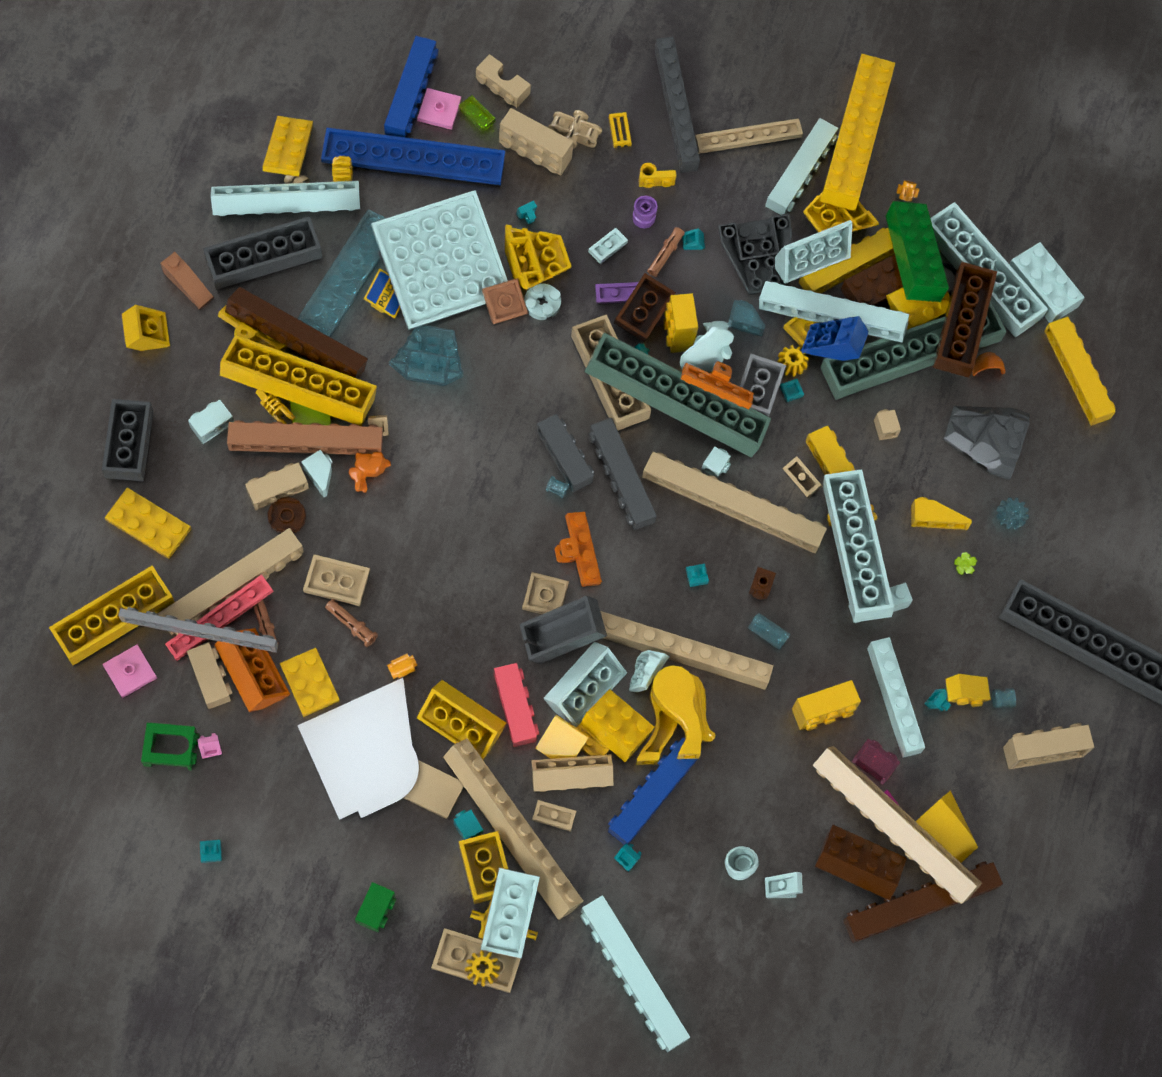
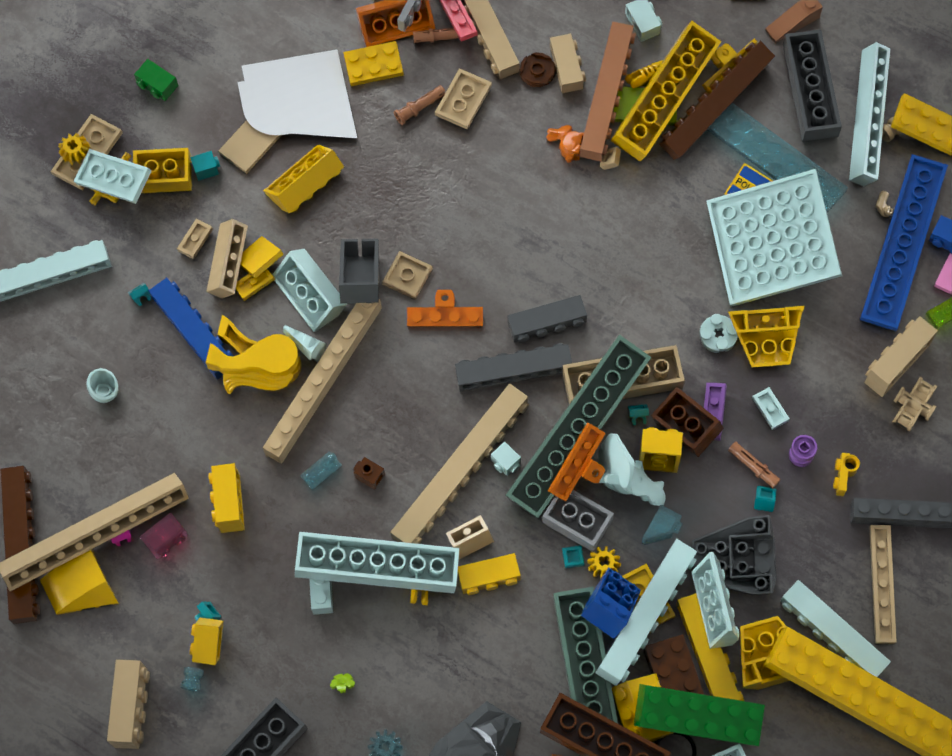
camera: 115 degrees right, 0 degrees up
light aqua slope [301,450,333,497] -> none
yellow gear [332,156,353,182] -> none
light orange brick [387,653,418,679] -> none
clear light blue wedge [389,325,463,386] -> none
tan brick [443,738,583,920] -> none
nougat tile [482,278,528,325] -> none
coral brick [494,663,539,748] -> none
teal tile [516,200,537,225] -> none
clear light blue bush [545,476,570,499] -> none
yellow brick [580,689,655,762] -> none
yellow tile [608,112,632,148] -> none
teal tile [685,564,709,587] -> none
light aqua slope [765,872,803,898] -> none
reddish brown brick [815,824,907,900] -> none
light aqua brick [867,637,925,758] -> none
tan brick [874,409,901,440] -> none
light orange gear [897,180,919,202] -> none
yellow slope [911,497,972,530] -> none
none -> tan arm [876,191,893,217]

